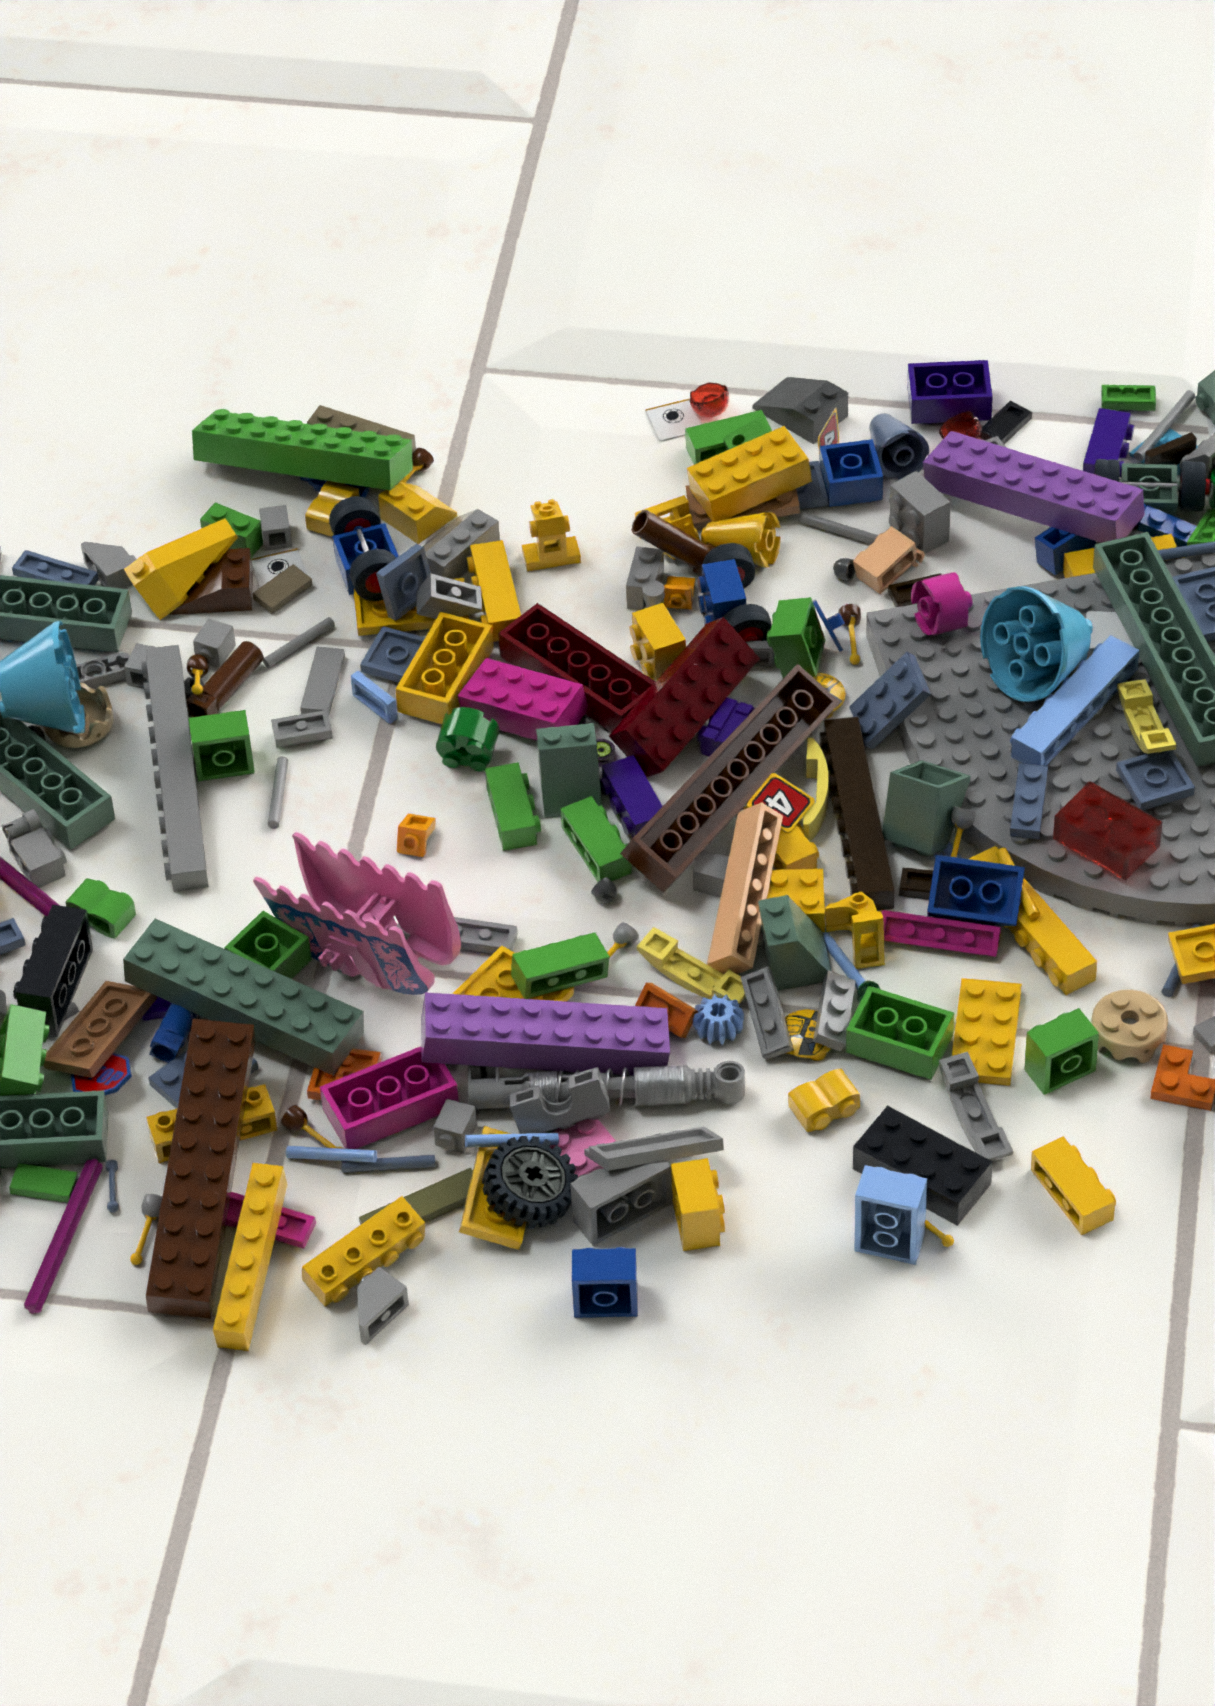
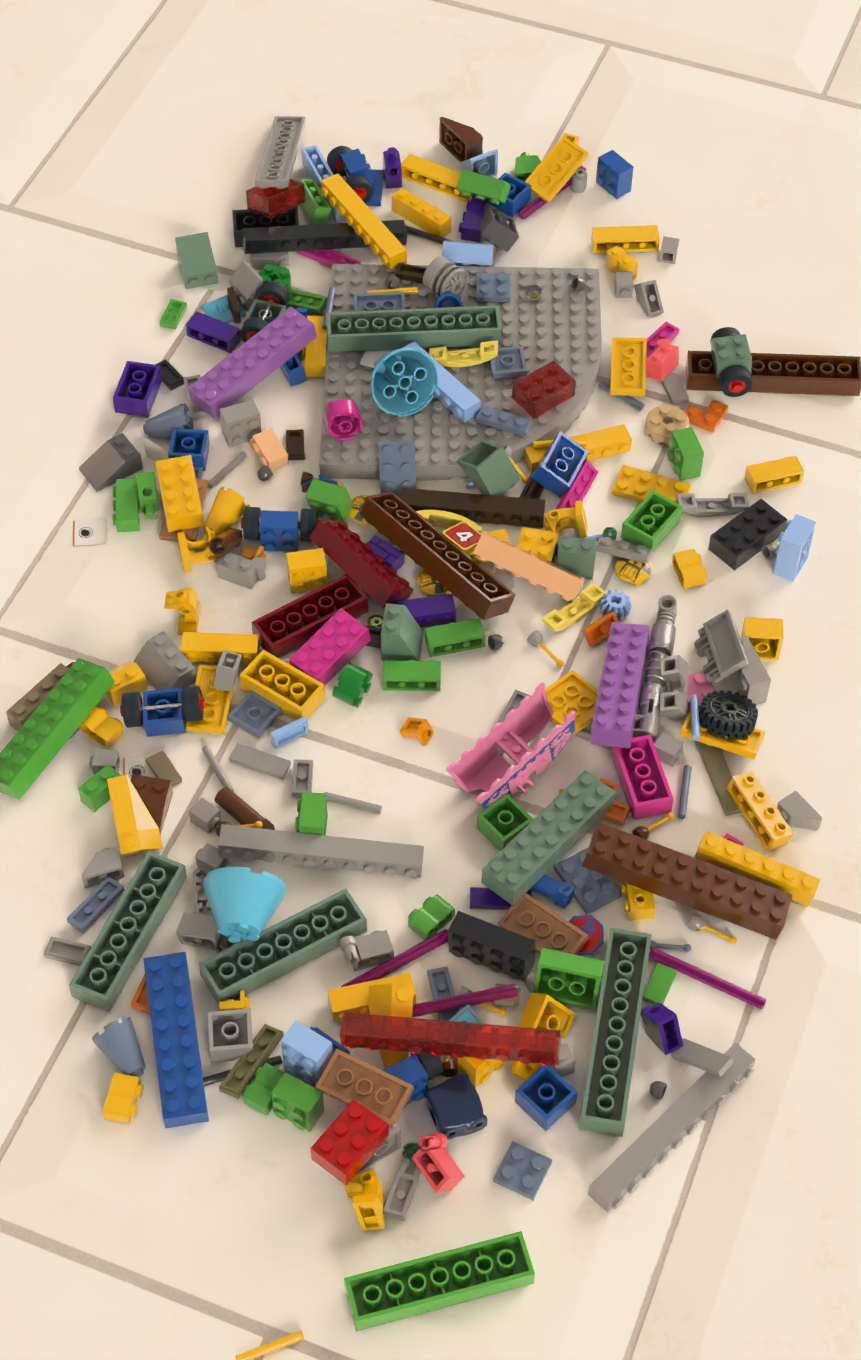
camera: 80 degrees left, 5 degrees up
light blue bar [286,1146,377,1163] -> none
sand blue plate [376,544,431,621] -> none
bright green brick [511,932,610,999] -> none
blue brick [572,1247,638,1318] -> none
clear red hair [689,382,730,418] -> none
light grey tile [741,966,794,1061] -> none
clear red hair [939,411,982,439] -> none
light grey bar [1134,390,1195,461] -> none

